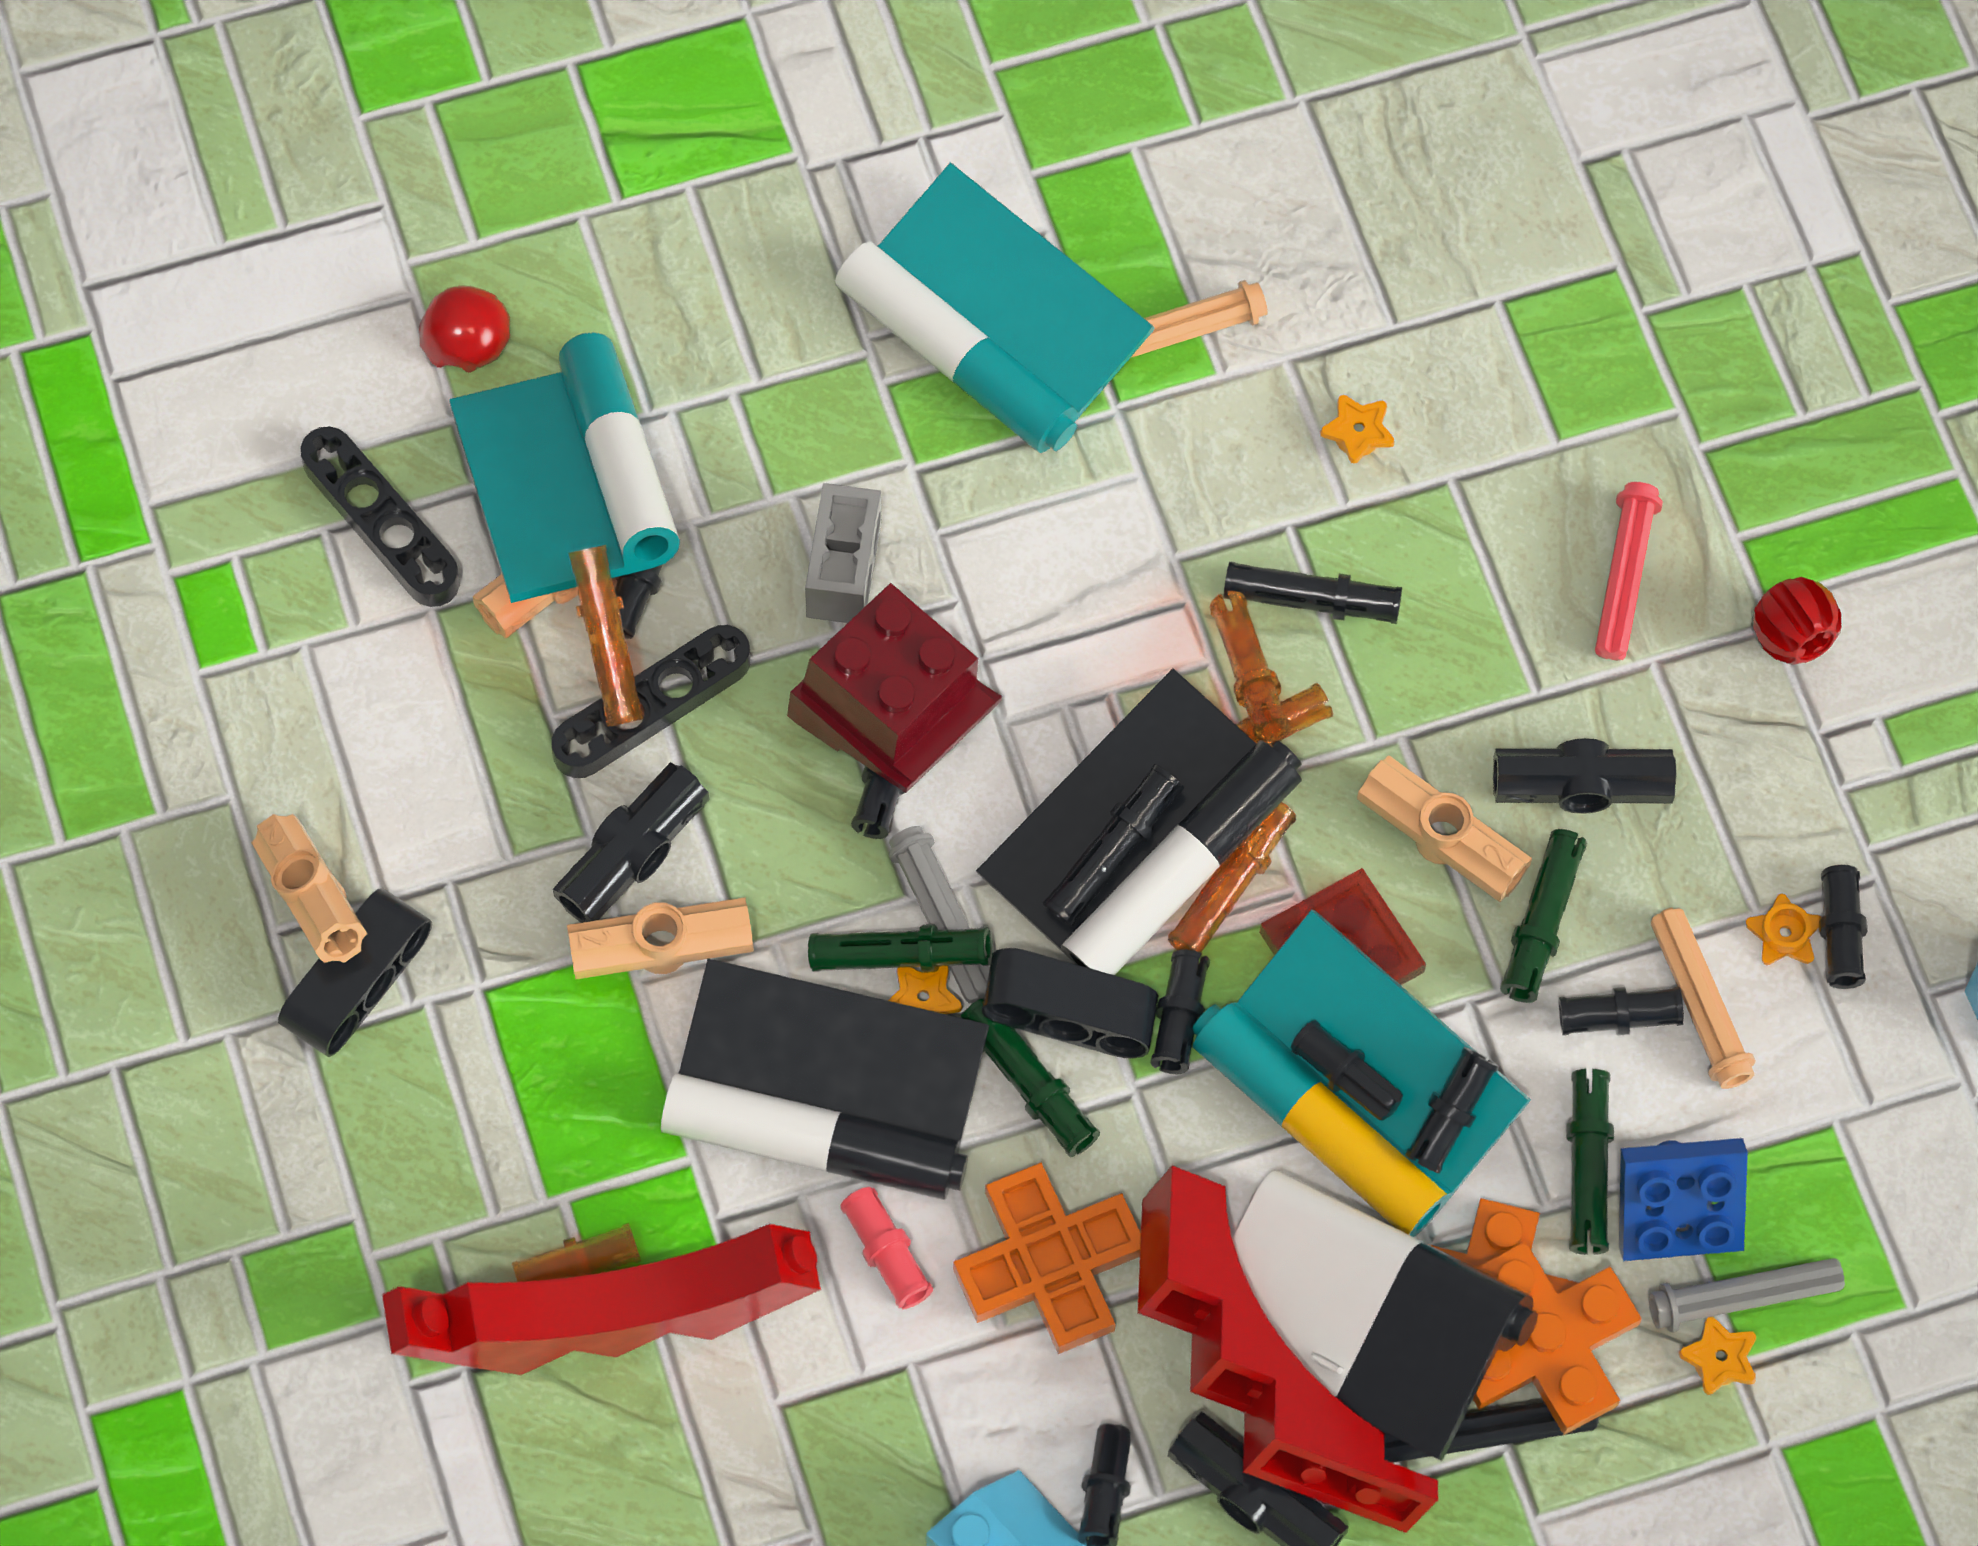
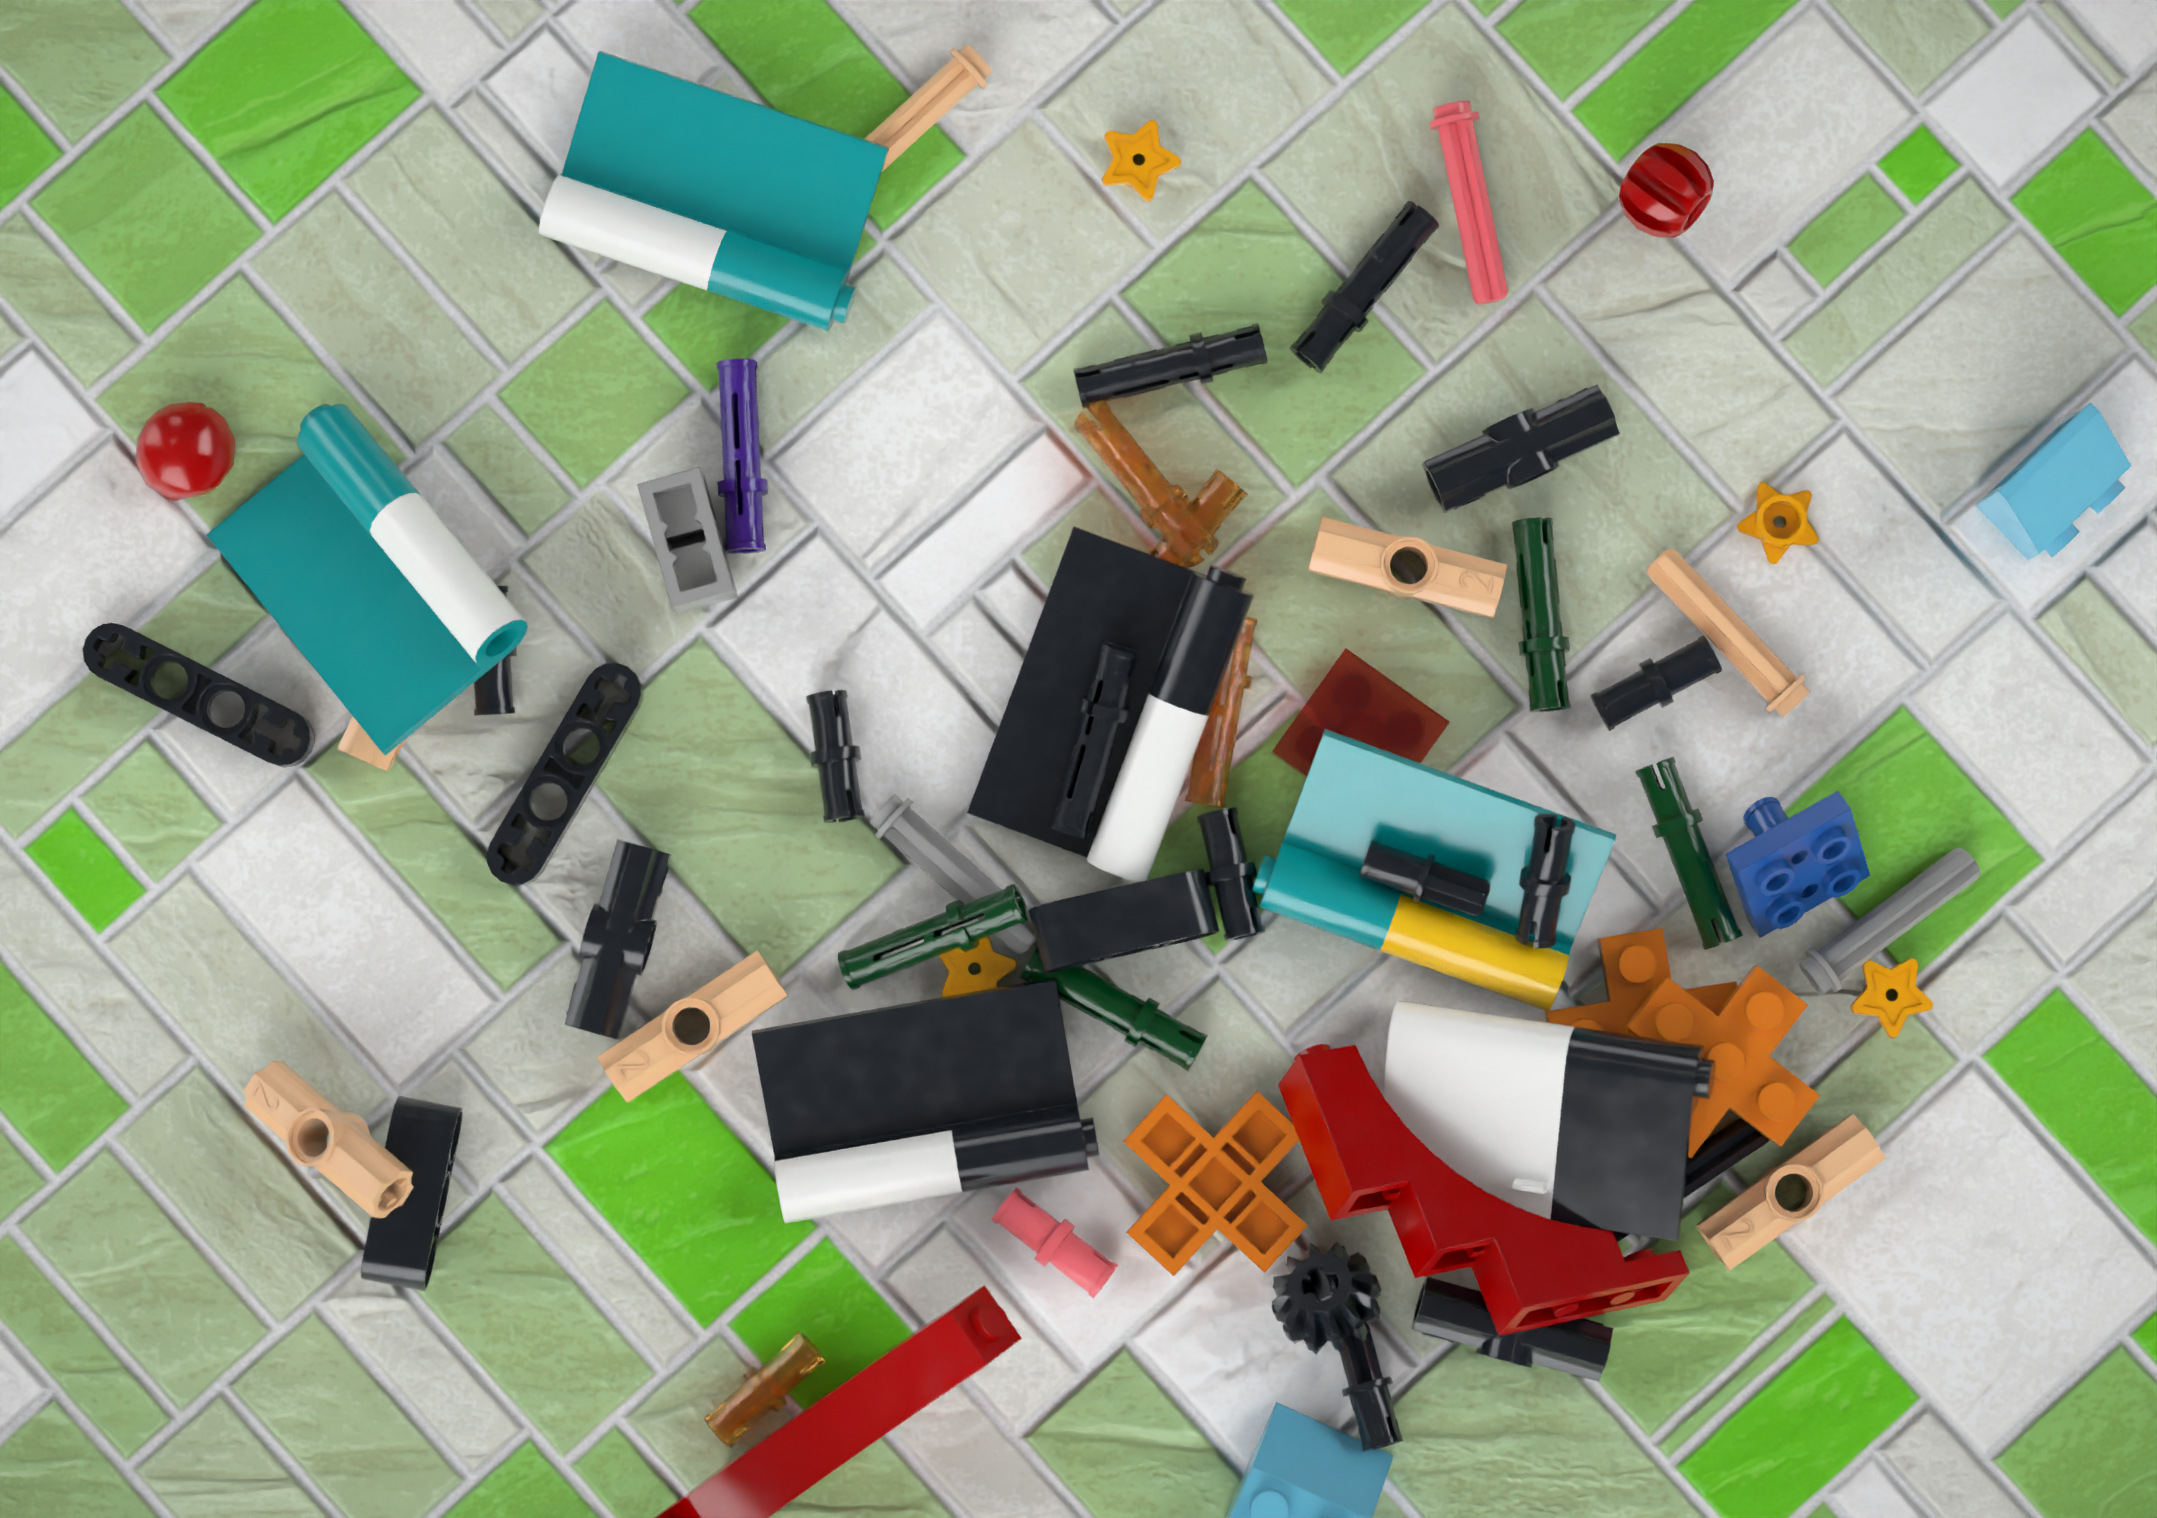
camera: 25 degrees left, 20 degrees up
clear orange pin [568,545,644,727] -> none
dark red piece [787,583,1003,793] -> none
black pin [1819,865,1868,989] -> none
none -> dark purple pin [717,359,768,554]
none -> black gear [1272,1241,1381,1355]
none -> black pin [1290,201,1440,373]
none -> light nougat piece [1695,1113,1886,1271]

